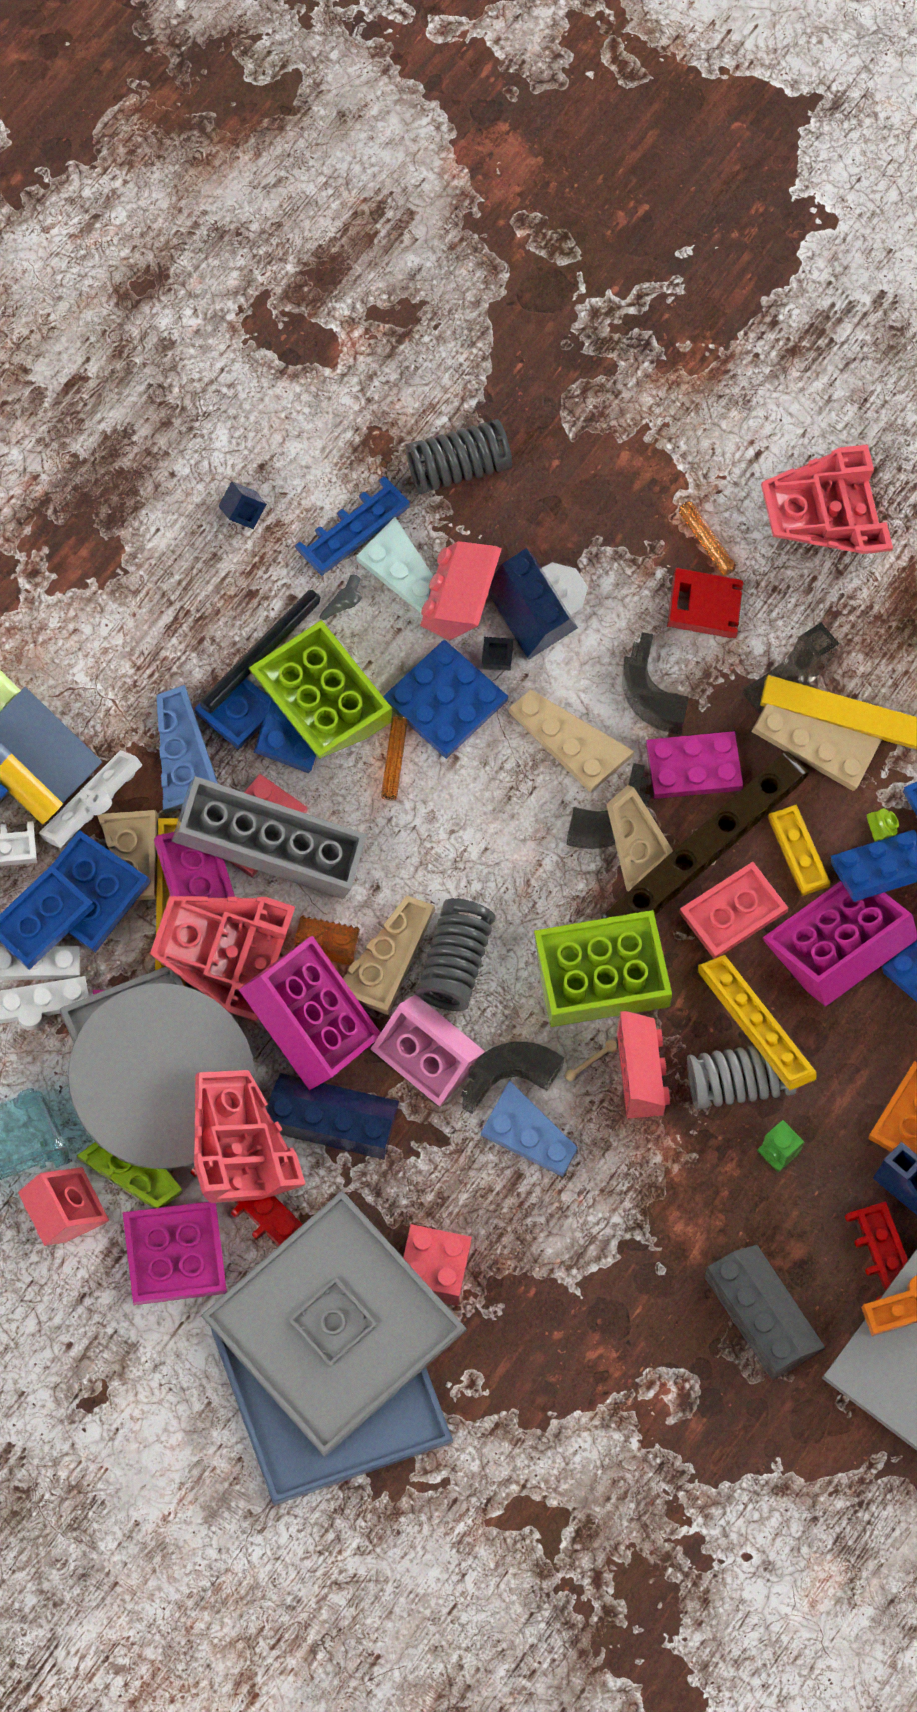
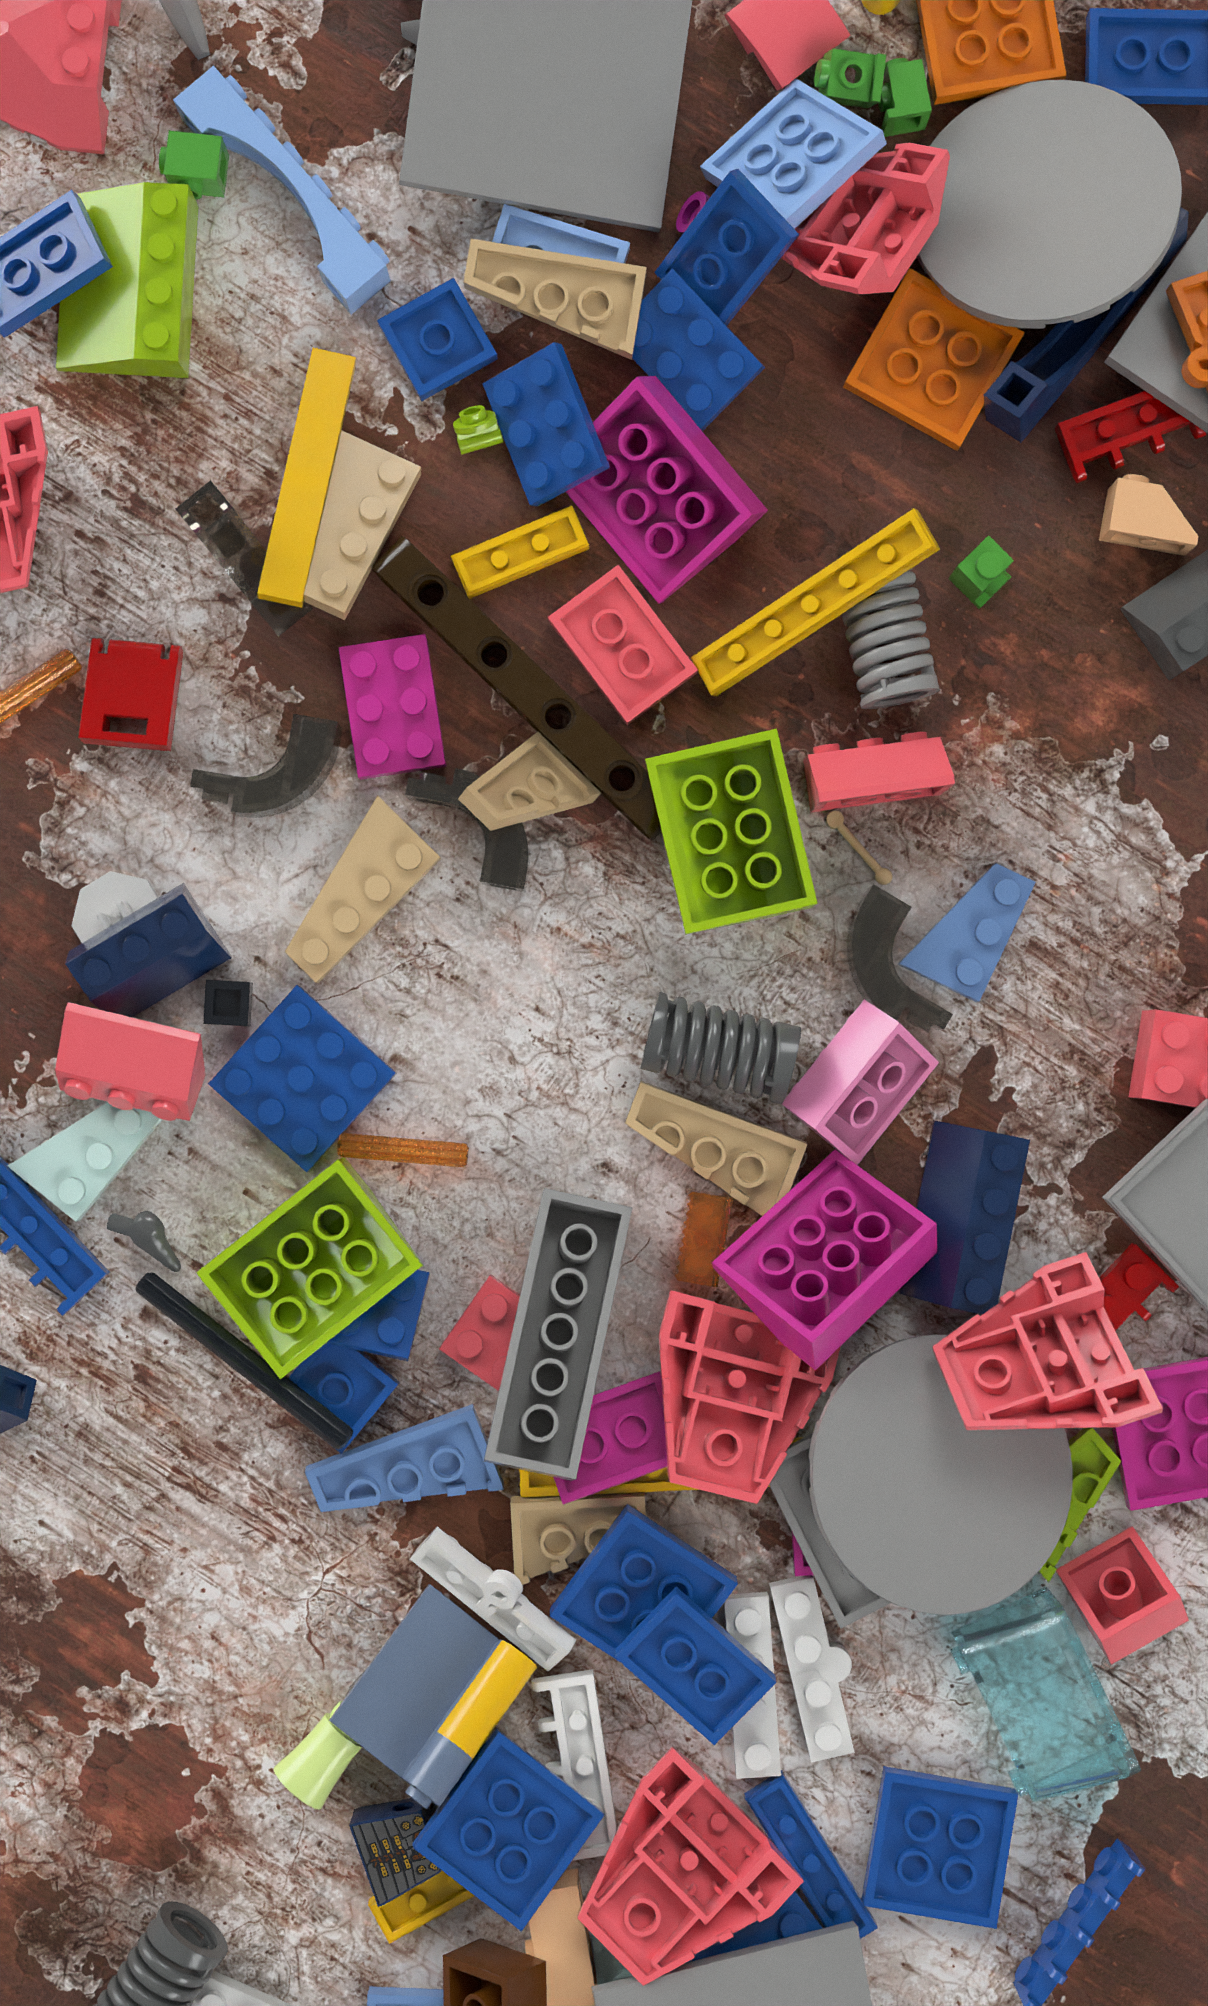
camera: 90 degrees left, 20 degrees up
none -> light nougat slope [1099,474,1199,556]

